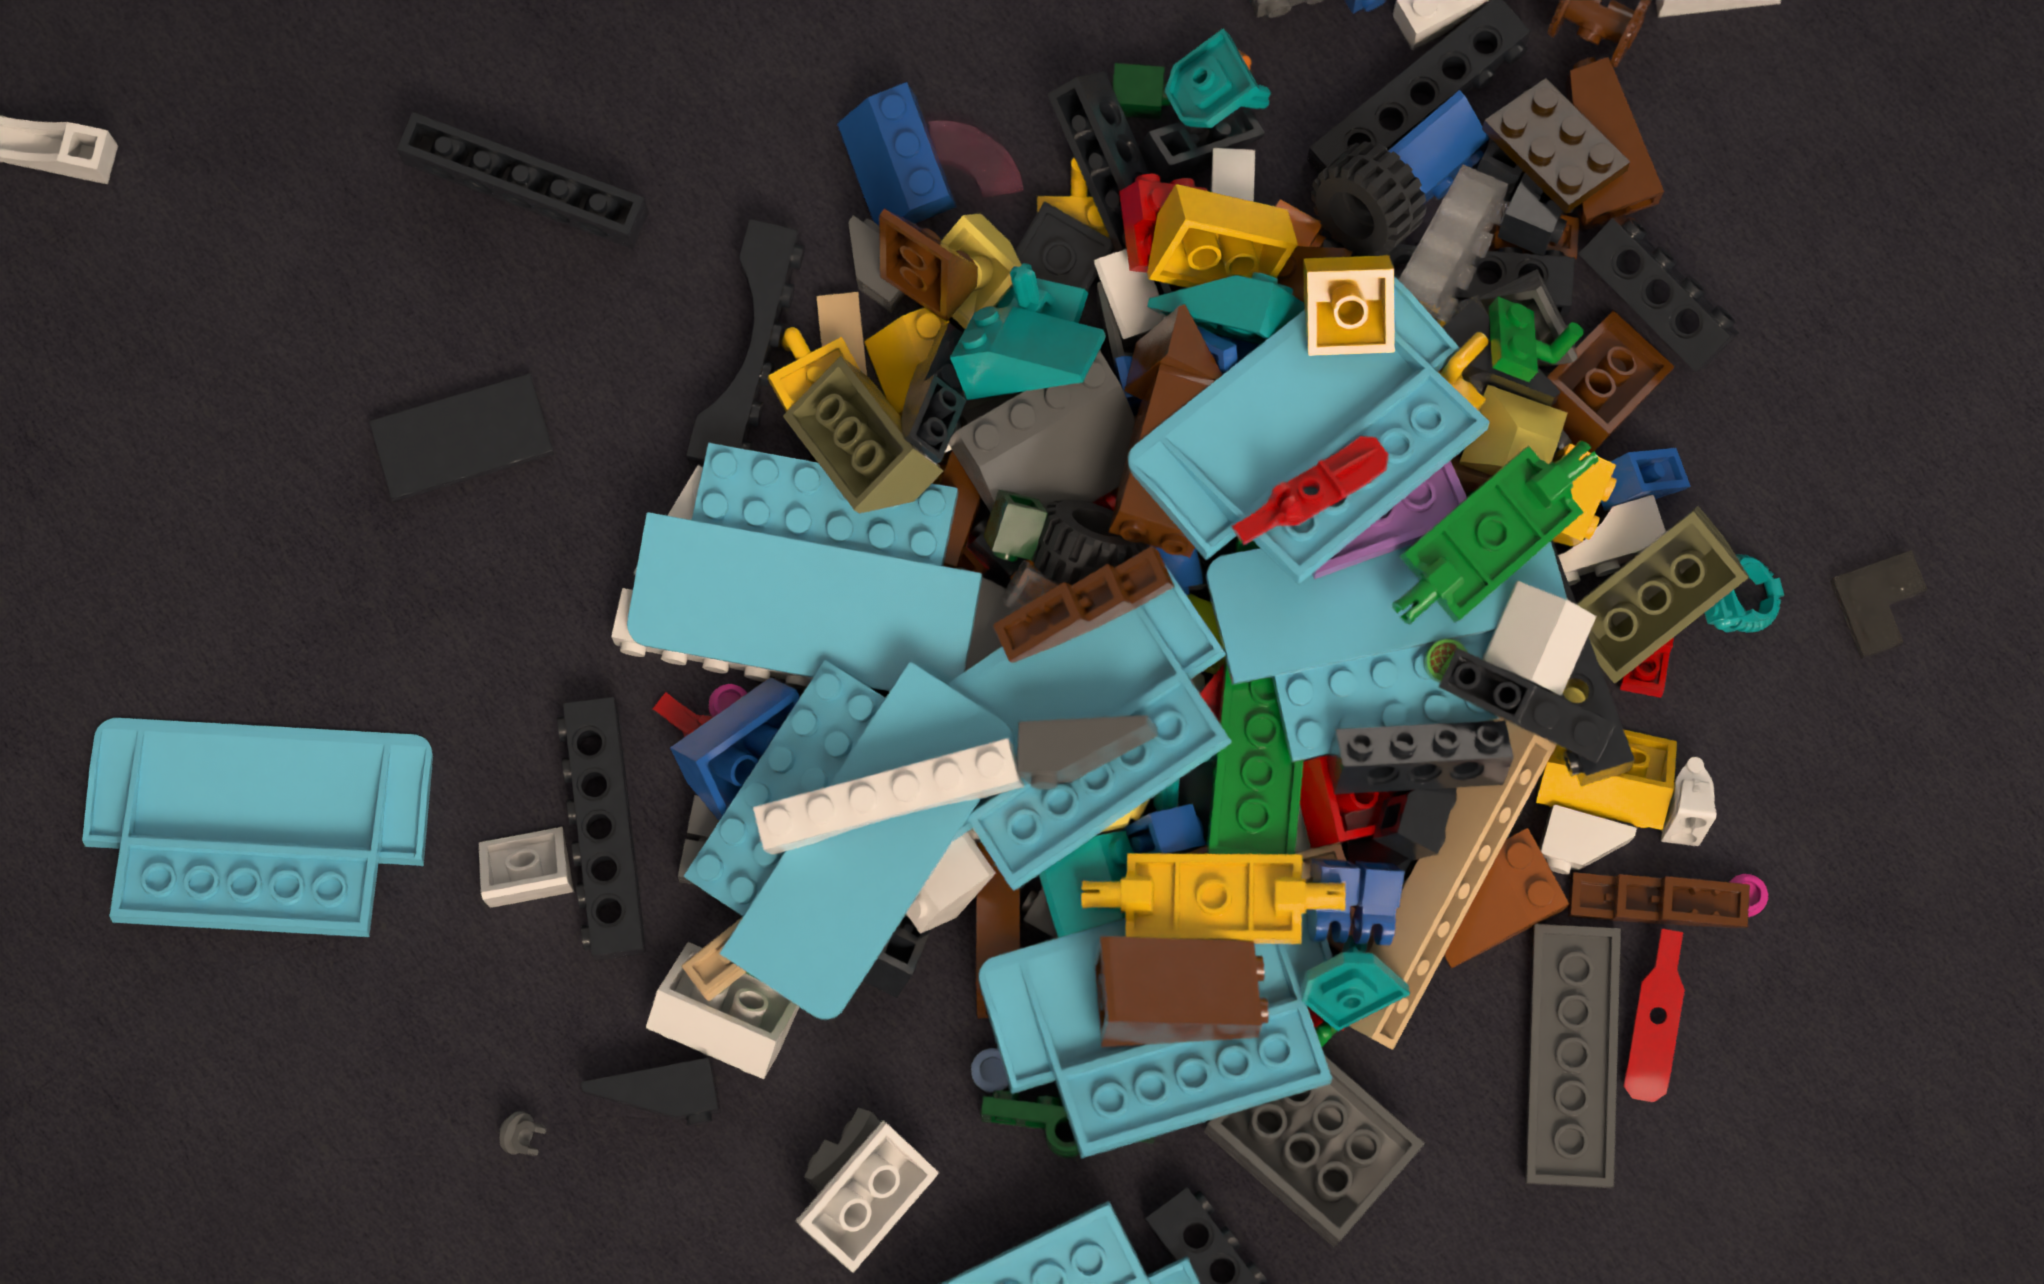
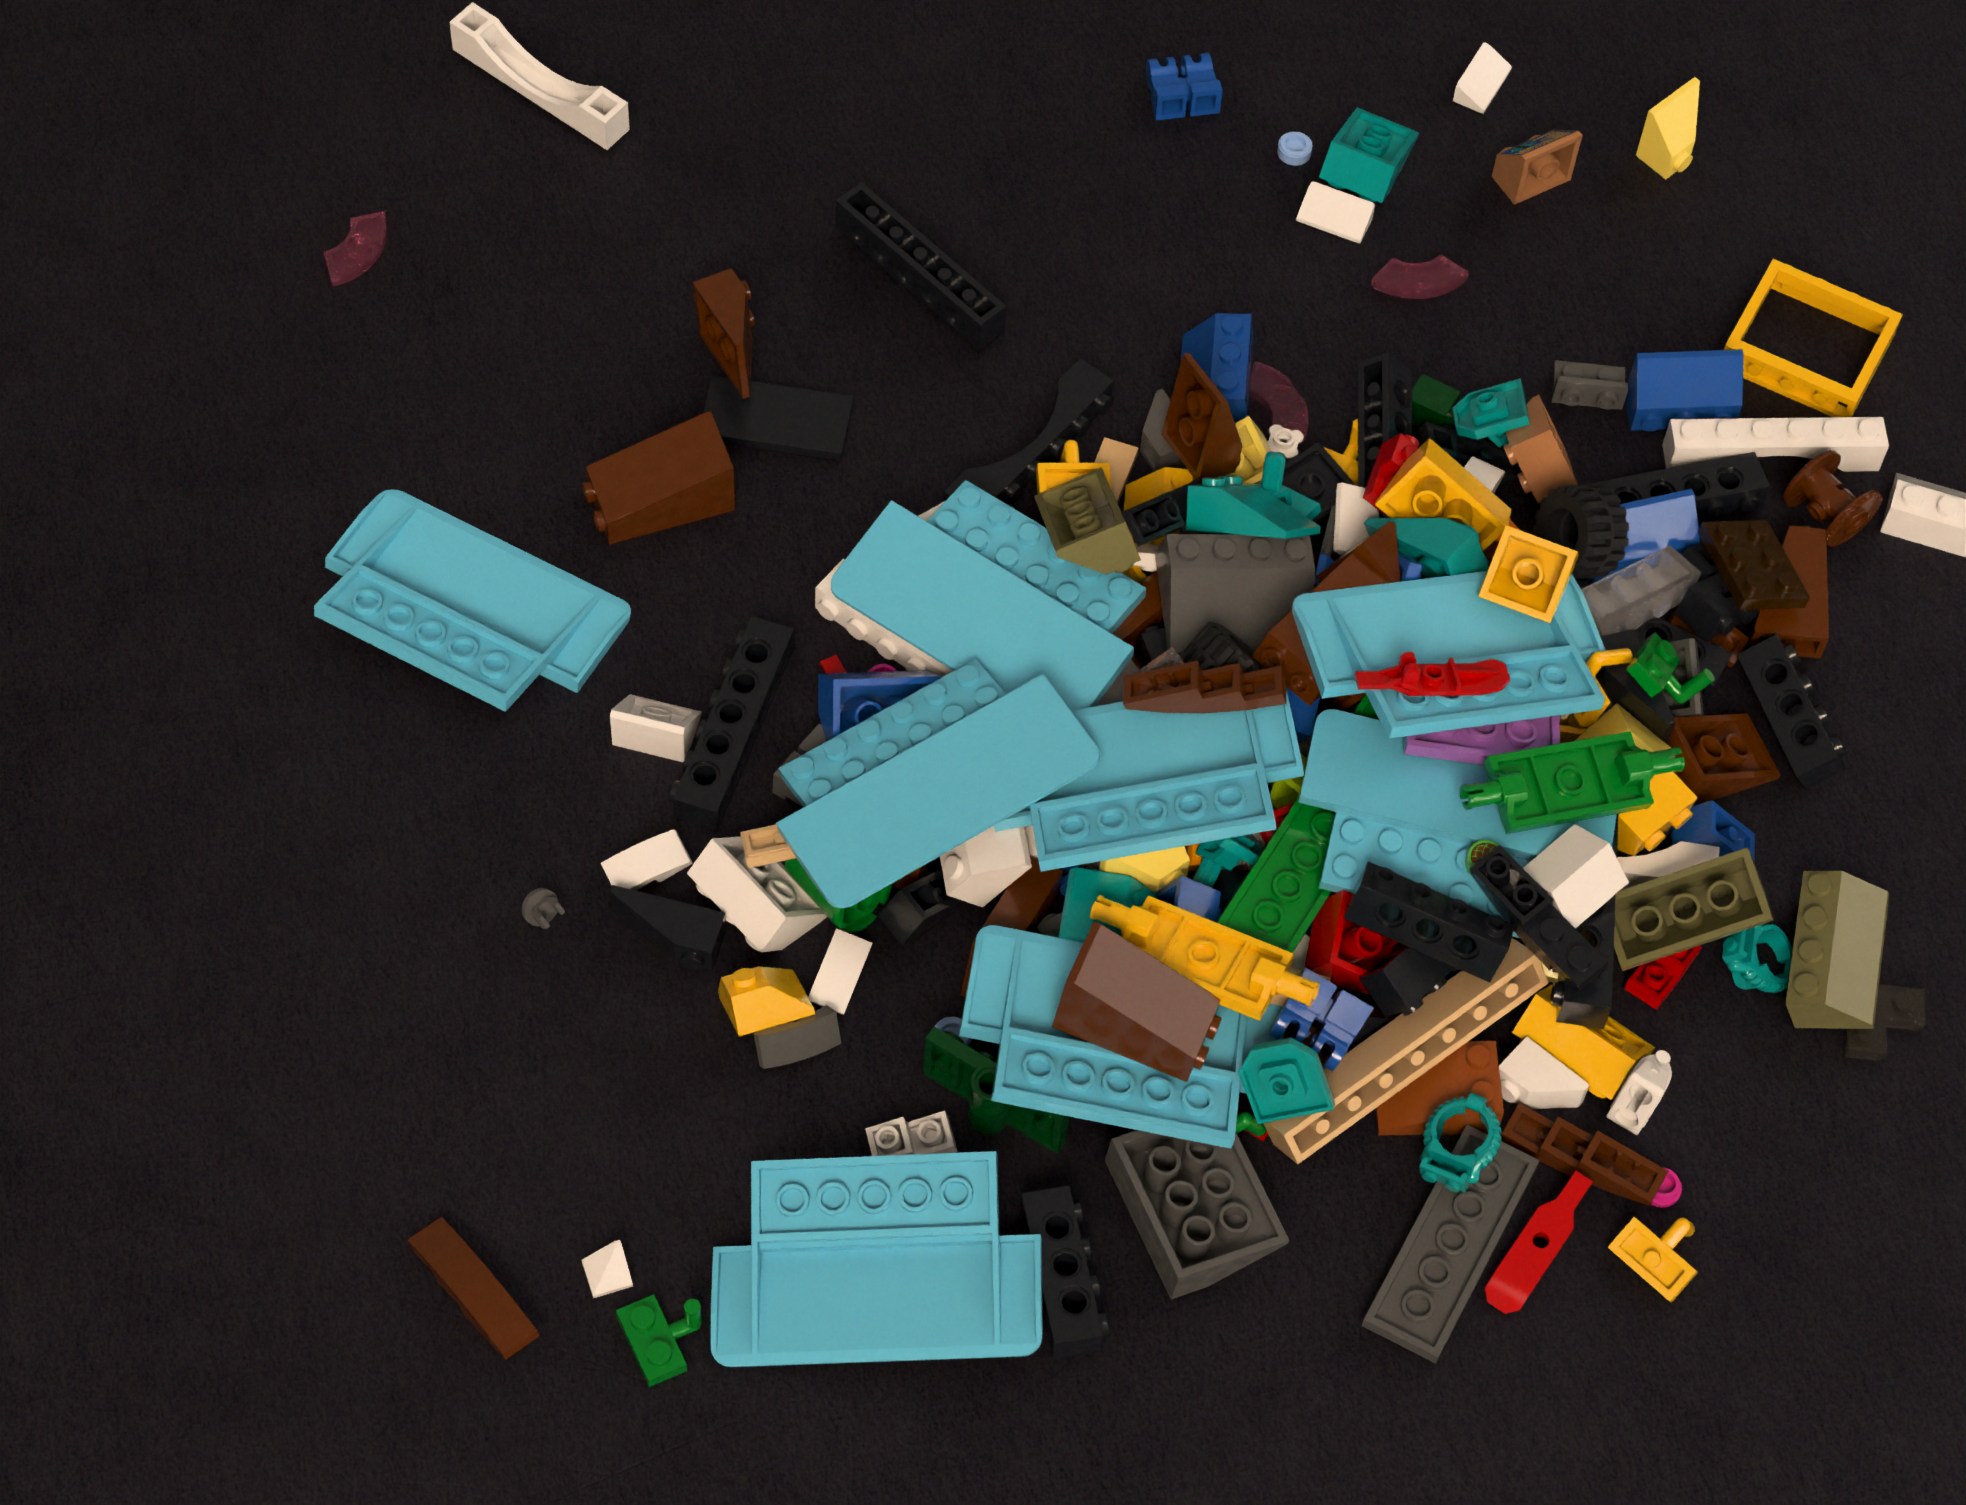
camera: 20 degrees right, 20 degrees down
white arch [753,739,1024,855] -> none
white slope [796,1121,939,1272] -> none
brick [983,489,1048,561] -> none
dark grey slope [1017,715,1158,789] -> none
none -> reddish brown slope [582,411,735,545]
none -> white slope [601,829,693,891]
none -> reddish brown slope [692,268,755,399]
none -> yellow slope [718,966,815,1037]
none -> white slope [808,928,873,1015]
none -> white slope [865,1111,958,1156]
none -> white plate [1267,424,1304,461]
none -> teal piece [1419,1092,1502,1192]
none -> medium nougat slope [1503,395,1578,503]
none -> yellow plate [1608,1217,1698,1303]
none -> olive slope [1786,871,1890,1029]

